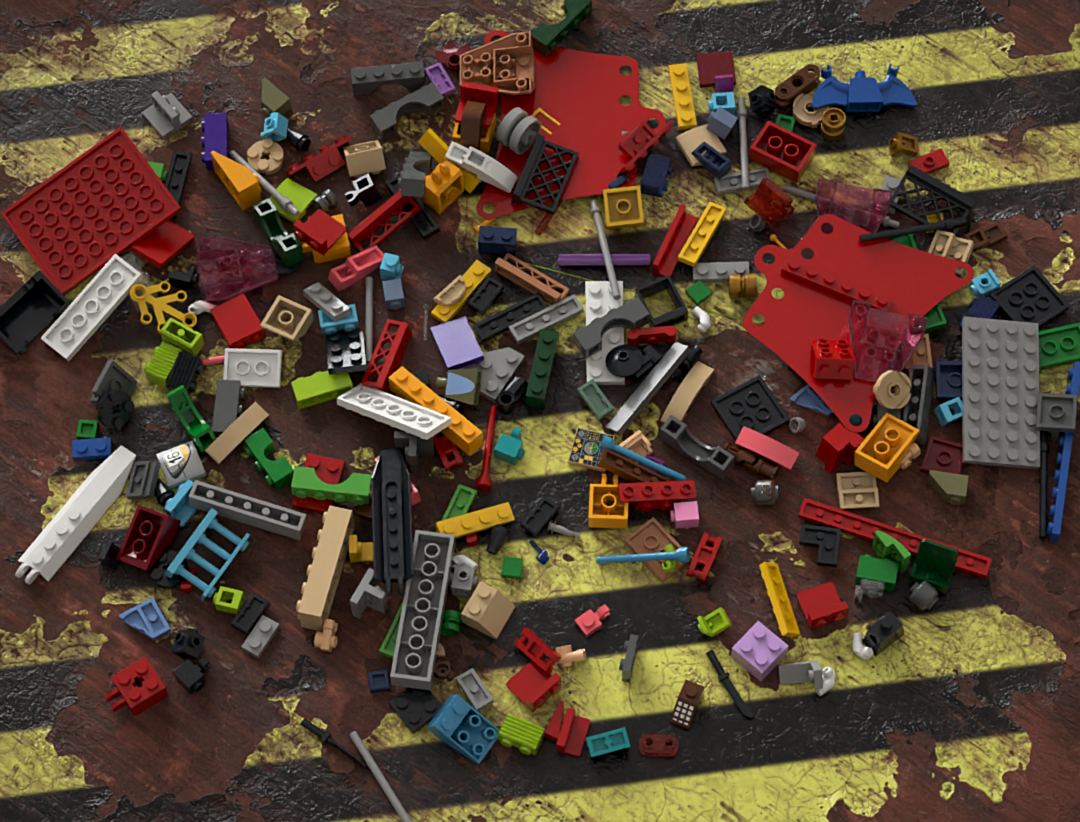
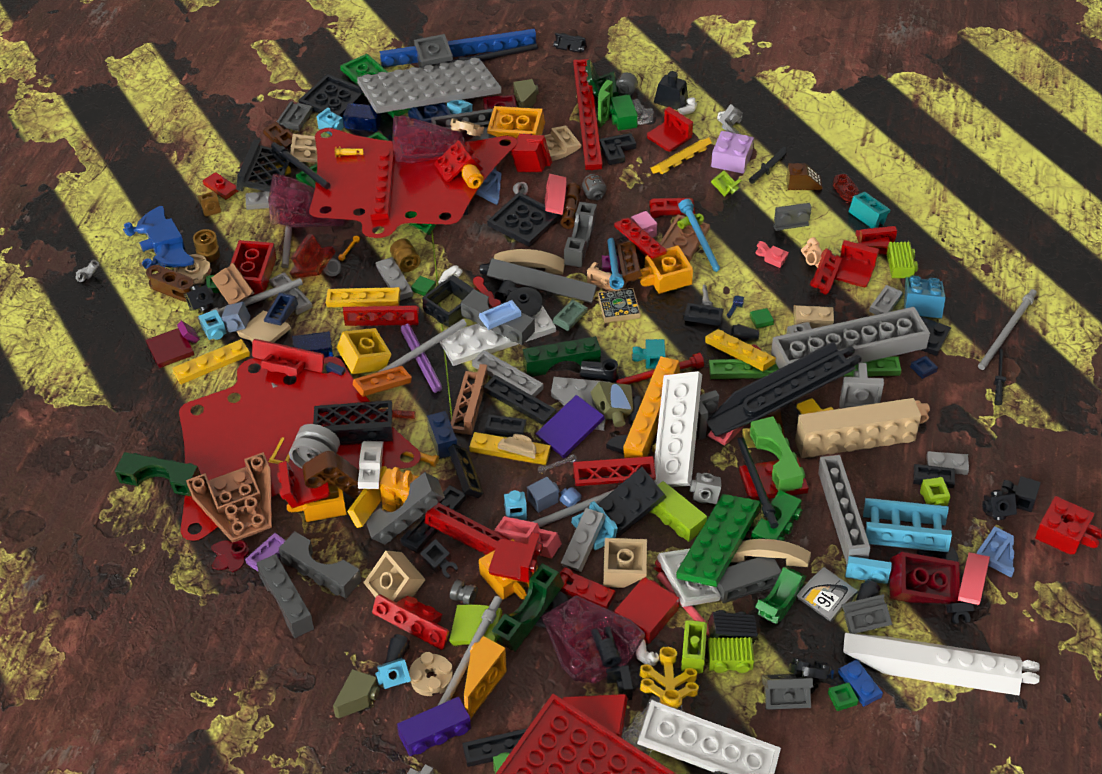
camera: 115 degrees left, 15 degrees down
none -> light grey arm [76,260,99,282]
none -> medium nougat plate [211,263,254,305]
none -> dark grey plate [277,101,313,131]
none -> yellow piece [335,146,364,157]
none -> orange plate [353,366,412,397]
none -> black plate [448,444,484,499]
none -> light orange brick [462,164,484,189]
none -> light blue tile [479,300,521,330]
none -> black hinge [553,33,587,53]
none -> medium blue piece [559,487,581,507]
none -> red plate [560,568,615,611]
none -> black hinge [591,626,622,668]
none -> green plate [676,494,761,587]
none -> light grey brick [690,473,721,504]
none -> black bar [737,437,779,528]
none -> coral slope [958,552,990,605]

